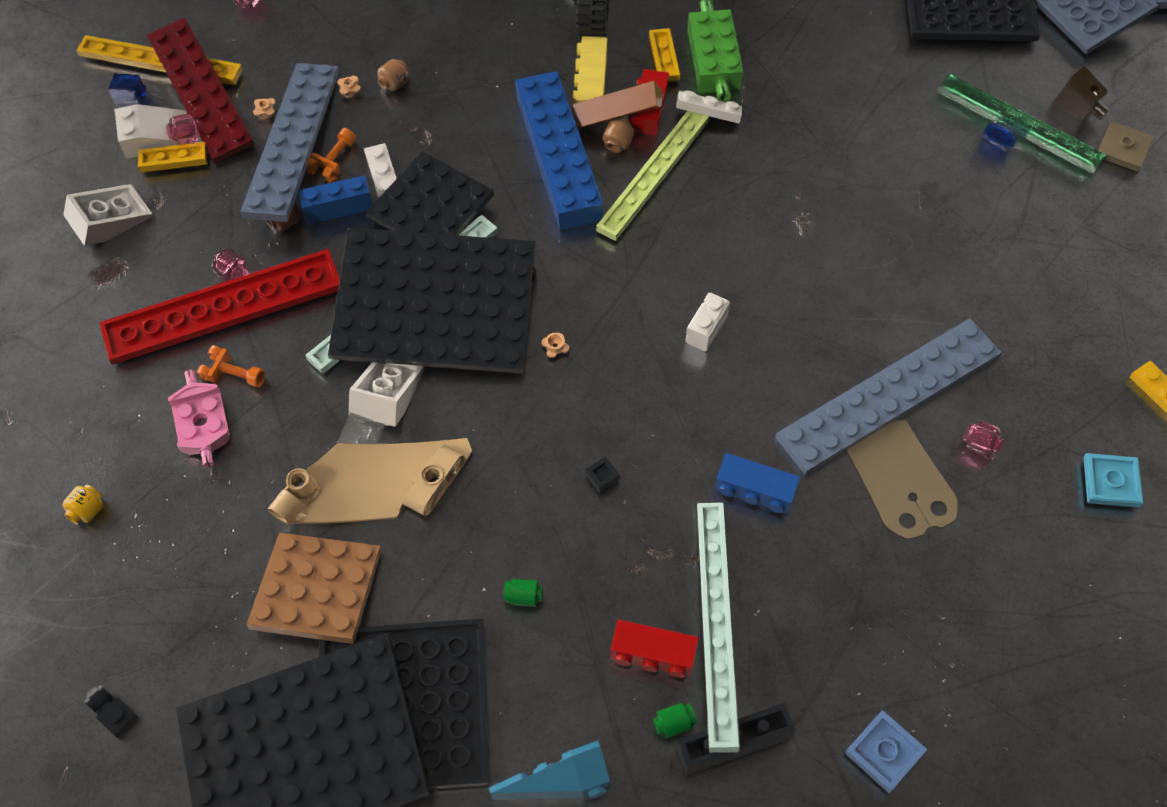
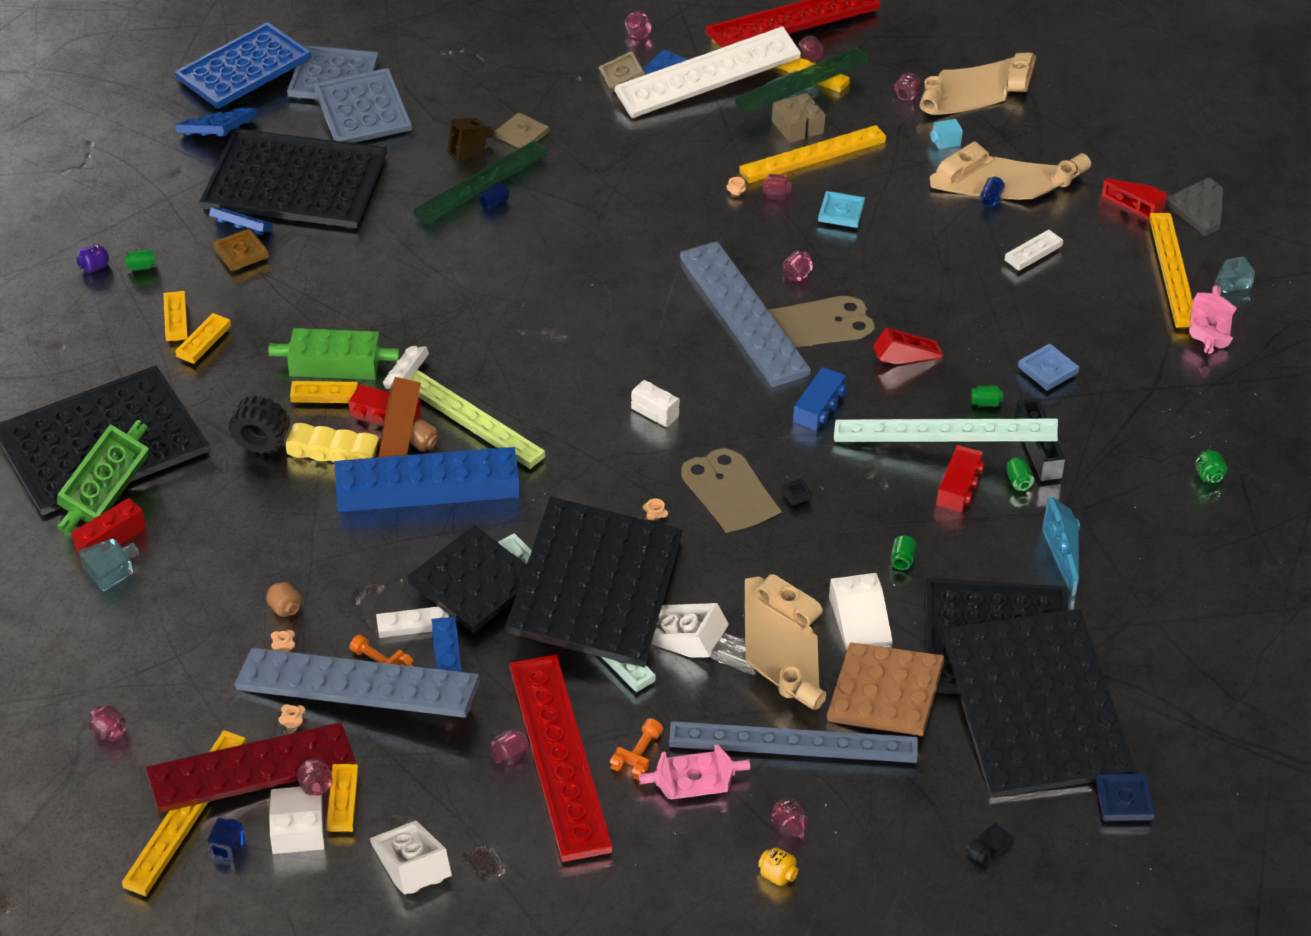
camera: 85 degrees left, 15 degrees down
none -> sand blue plate [669,721,918,763]
none -> dark tan piece [681,448,782,533]
none -> light nougat plate [727,177,746,195]
none -> clear pink head [763,174,792,200]
none -> clear pink head [771,799,809,837]
none -> white slope [829,573,892,650]
none -> red slope [873,327,943,364]
none -> green brick [971,385,1003,407]
none -> white plate [1005,230,1063,271]

